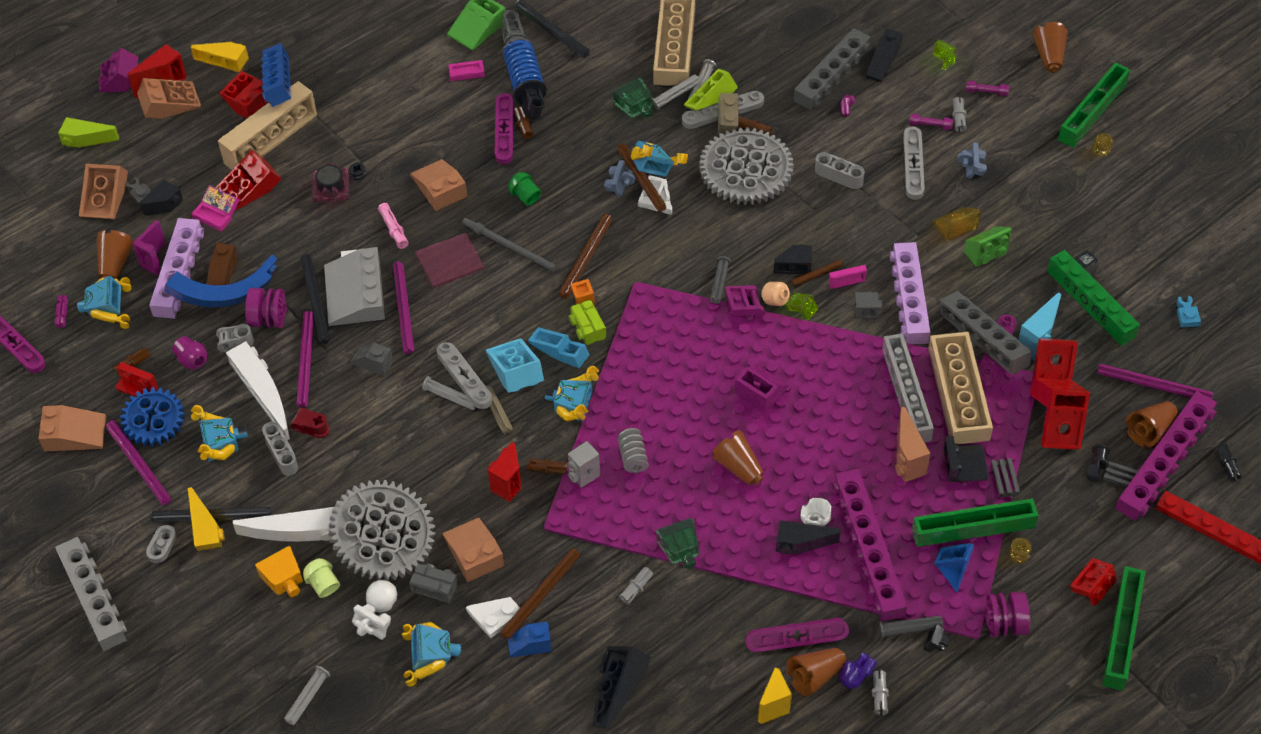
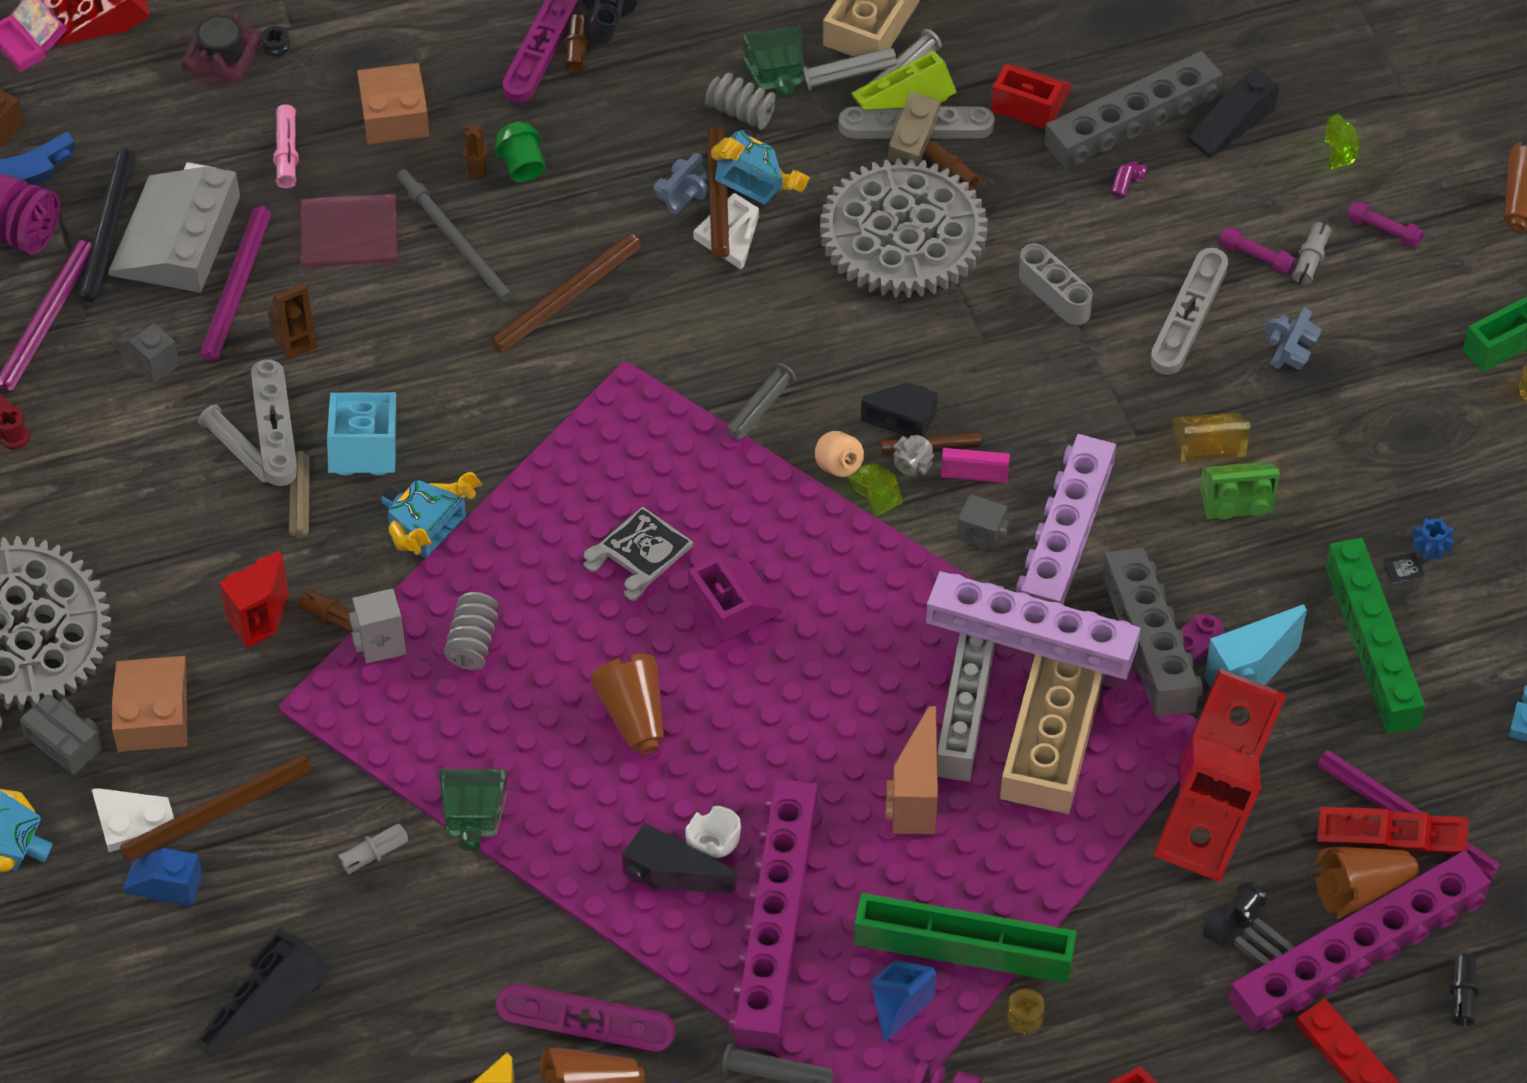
camera: 20 degrees right, 0 degrees up
dark azure slope [528,327,590,368] -> none
lime brick [569,300,606,345] -> none
orange panel [571,279,595,307] -> none
magenta plate [724,285,765,317] -> none
black bracket [943,436,988,483] -> none
dark grey tile [991,458,1020,498] -> none
none -> reddish brown slope [268,283,317,360]
none -> reddish brown axle [463,125,488,178]
none -> flag [583,506,693,601]
none -> light grey piece [705,73,776,130]
none -> light grey gear [893,435,934,476]
none -> lavender brick [926,571,1141,680]
none -> red slope [991,64,1073,129]
none -> red slope [1317,807,1469,854]
none -> blue gear [1412,518,1454,560]

